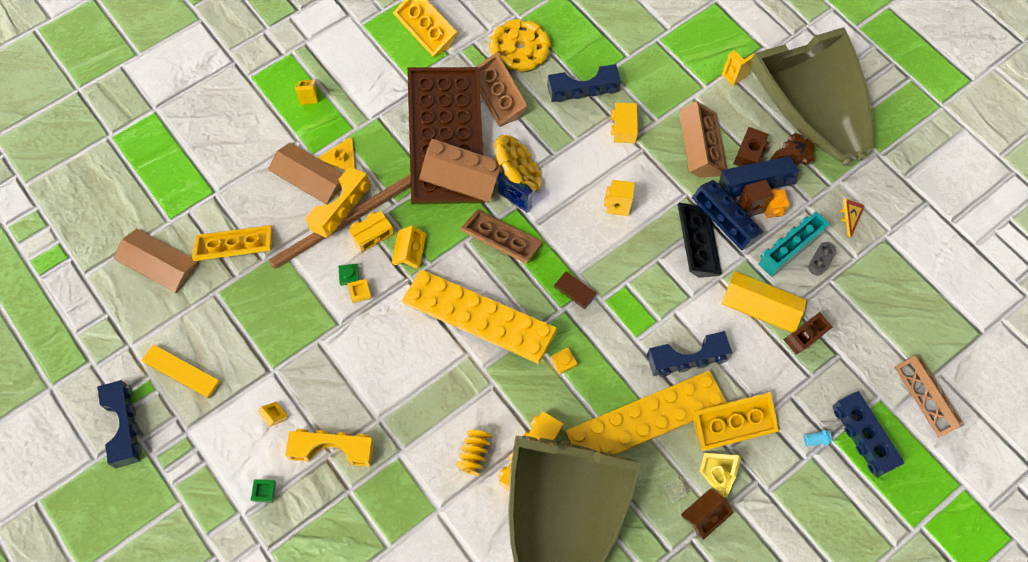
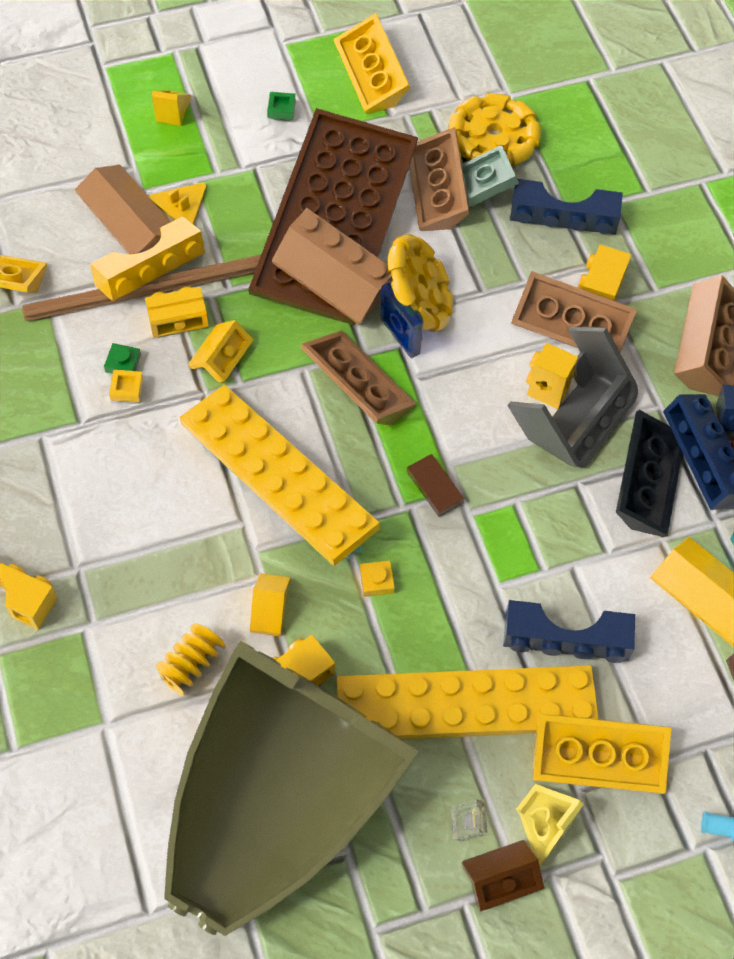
camera: 20 degrees right, 5 degrees down
none -> yellow slope [250,573,291,636]
none -> green plate [267,92,296,120]
none -> sand green plate [462,145,519,207]
none -> dark grey windscreen [507,327,638,467]
none -> medium nougat slope [511,271,637,353]

